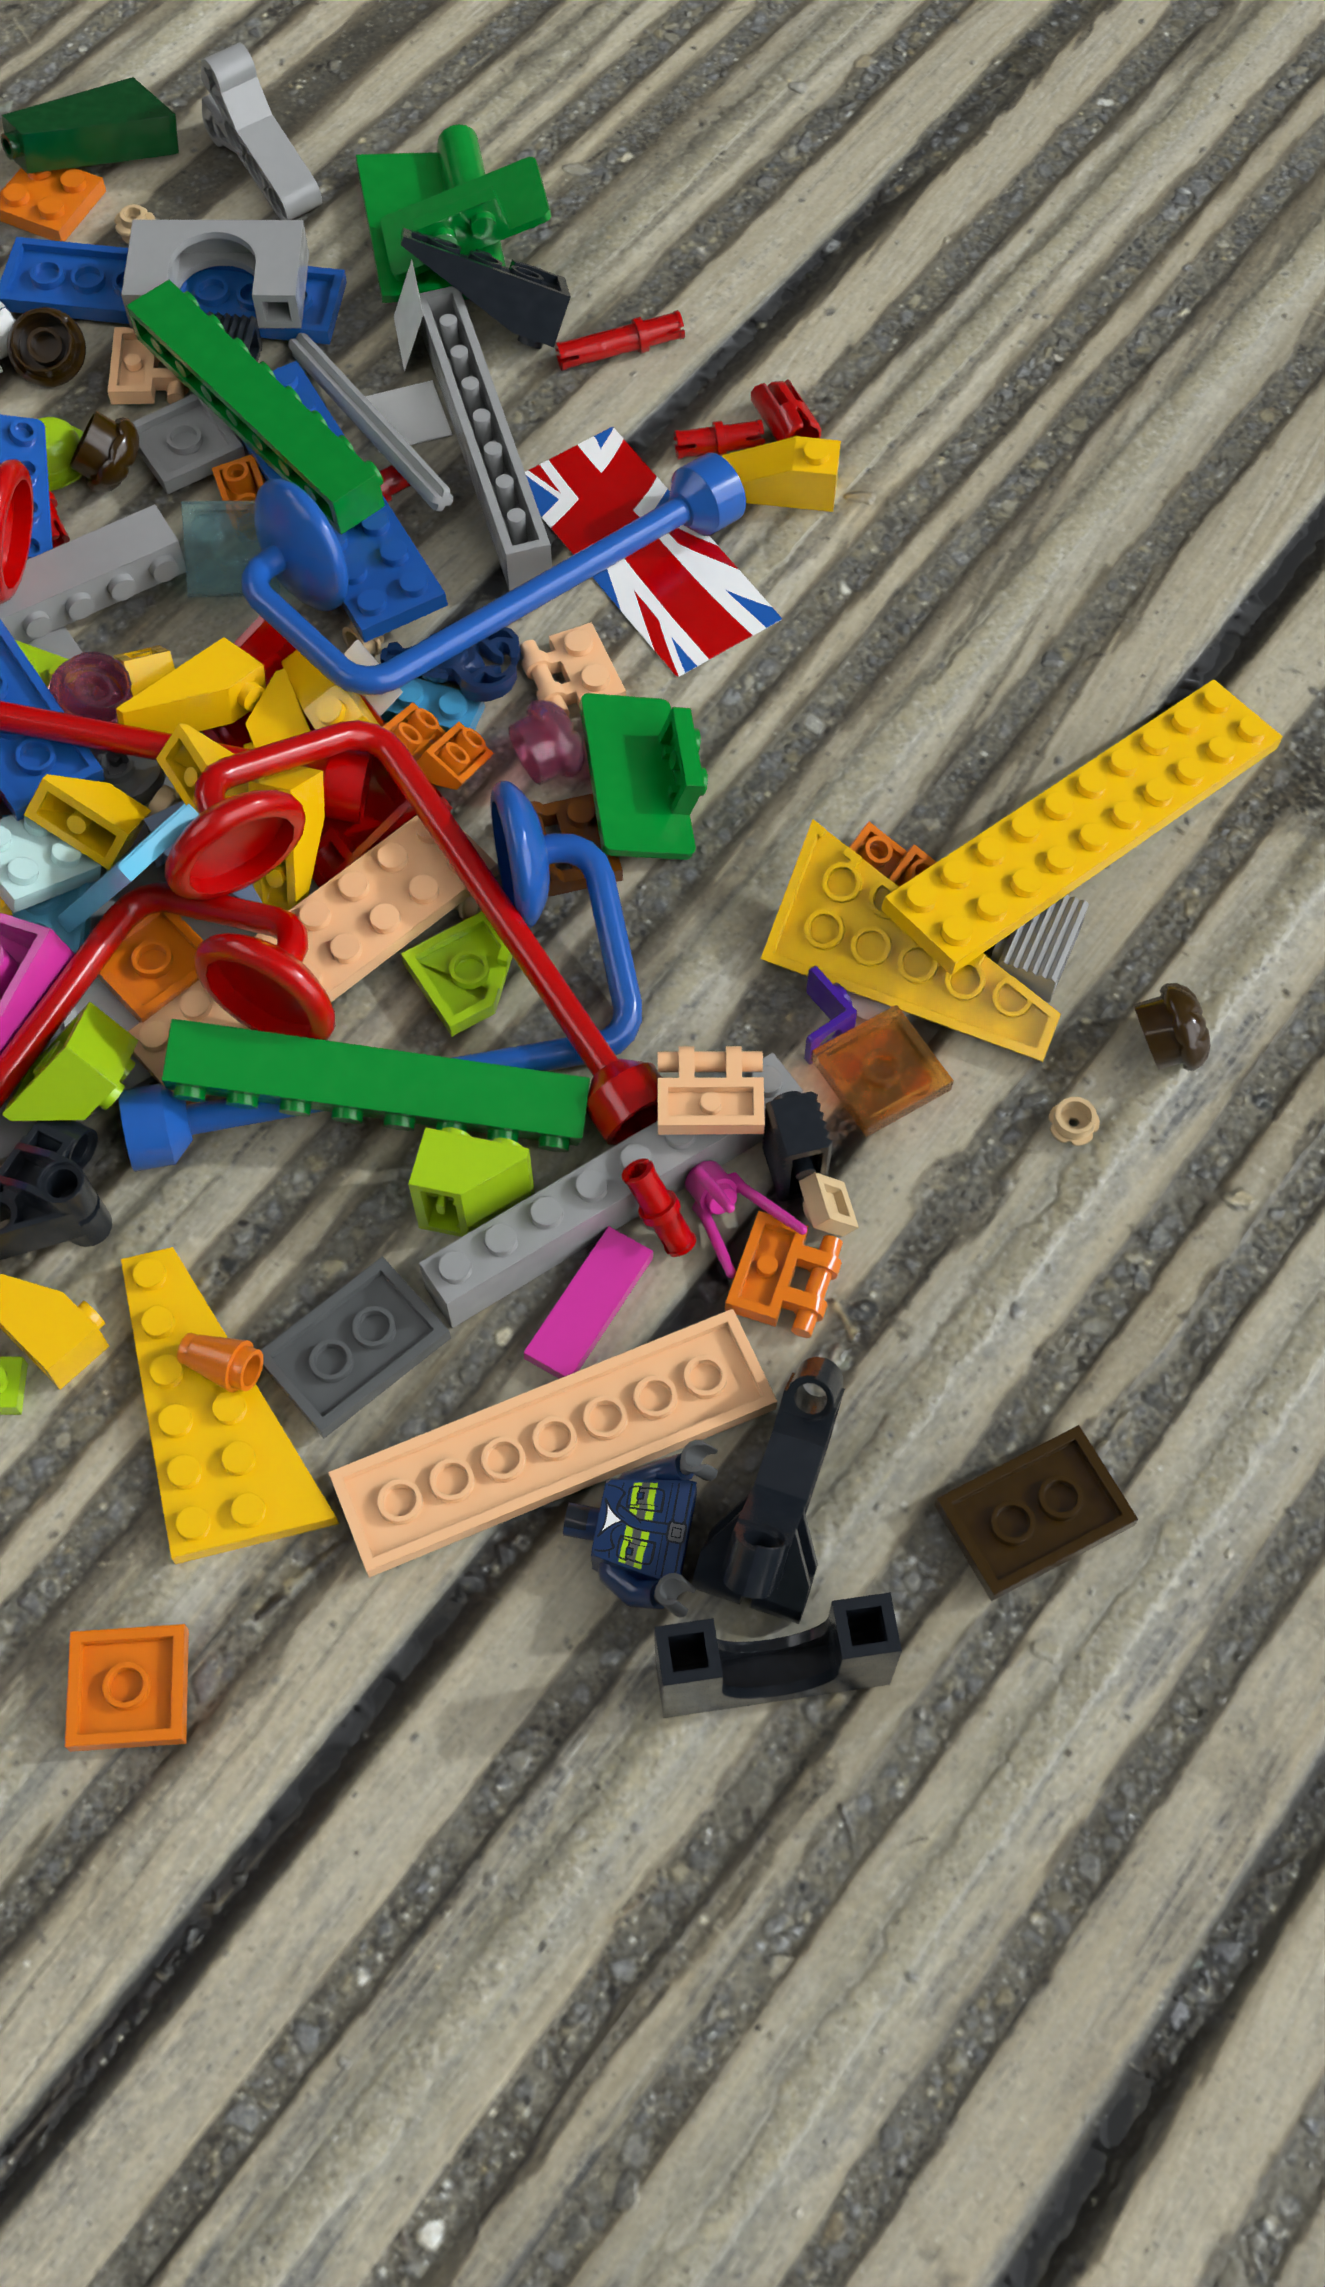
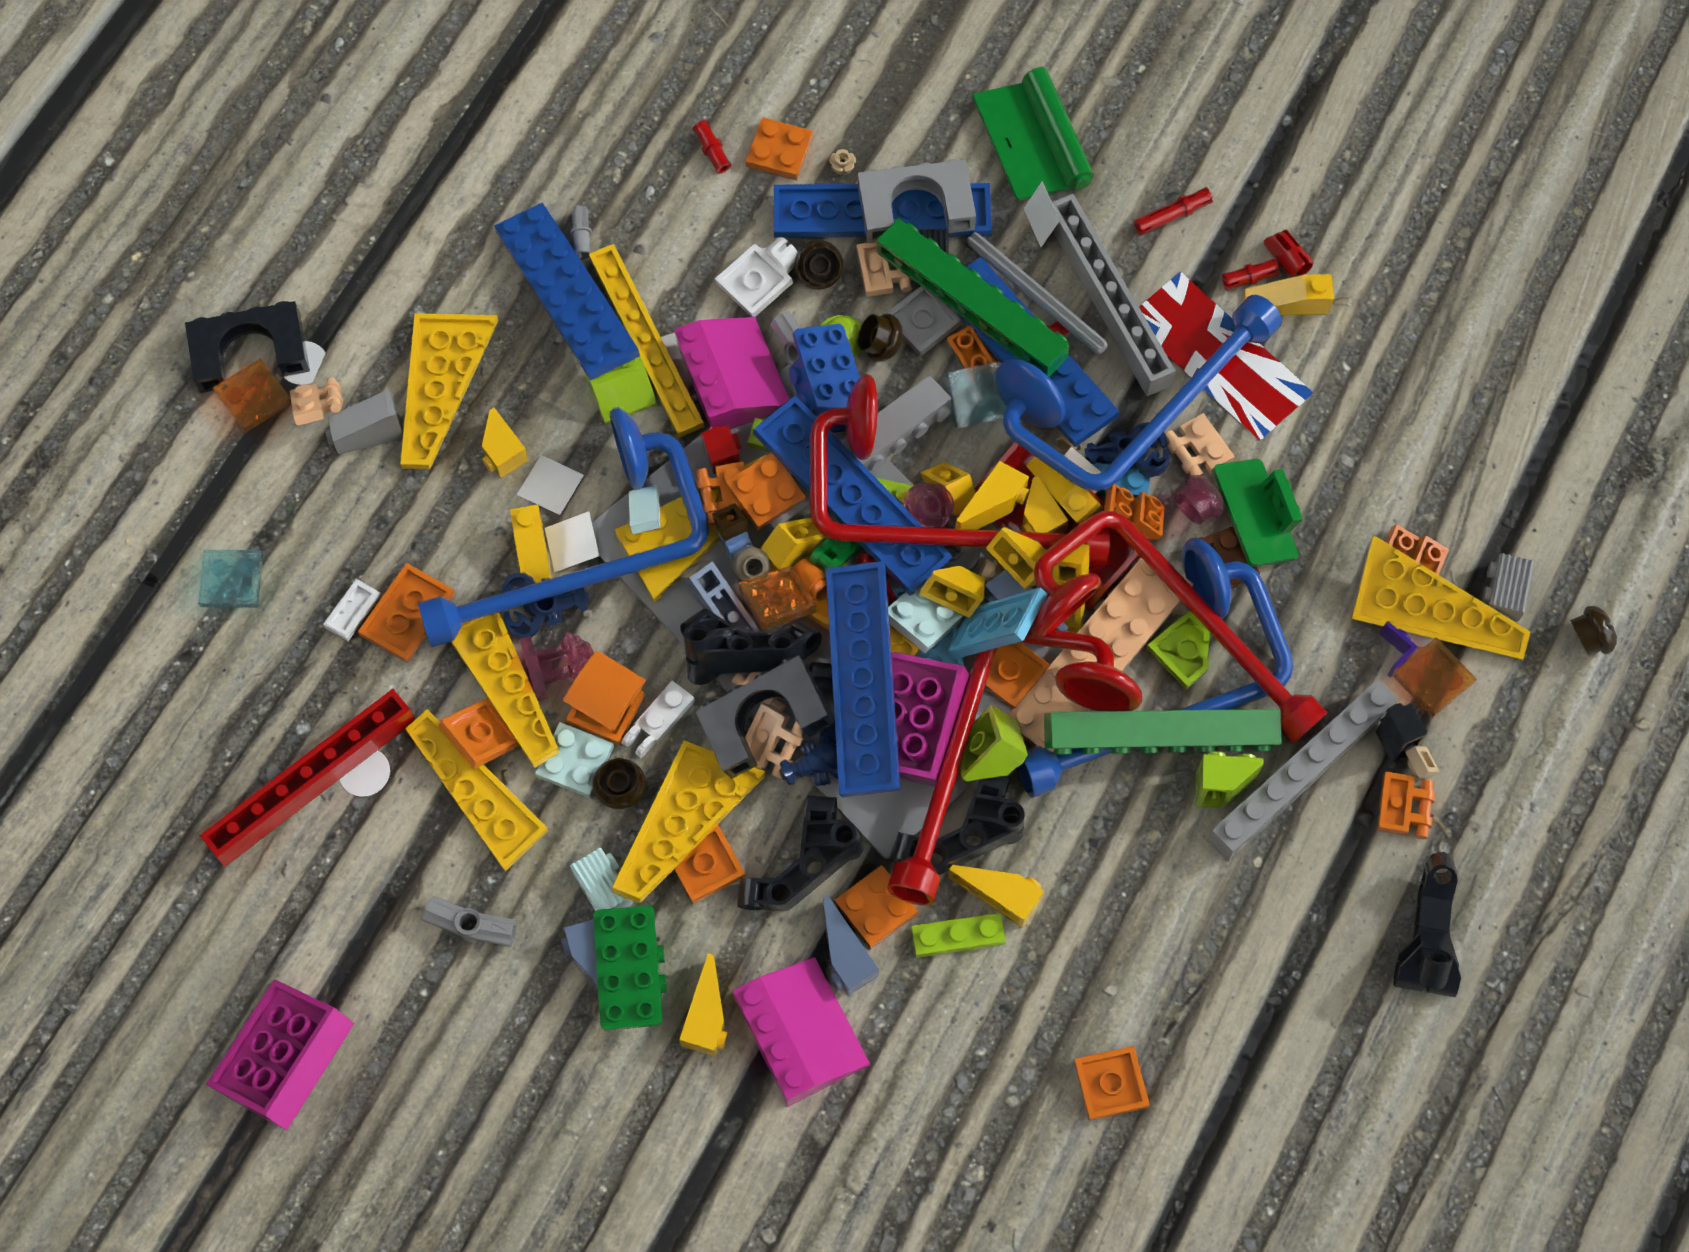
camera: 10 degrees left, 5 degrees up
dark green slope [1,77,179,174] -> none
yellow wing [121,1247,339,1565] -> none
orange cone [177,1333,263,1393] -> none
light grey beam [201,42,322,220] -> none
dark grey plate [261,1256,451,1439] -> none
light nougat plate [328,1309,778,1578] -> none
white sticker [365,380,452,453] -> none
green bracket [381,157,551,281] -> none
black wedge [401,228,571,349] -> none
dark pink tile [523,1226,653,1379] -> none
torso [563,1440,718,1618] -> none
red pin [621,1158,697,1257] -> none
black arch [654,1592,902,1718] -> none
light nougat plate [658,1046,765,1135] -> none
dark pink plant [685,1160,807,1279] -> none
yellow plate [881,679,1283,975] -> none
dark brown plate [934,1425,1138,1601] -> none
tan plate [1049,1097,1100,1146] -> none

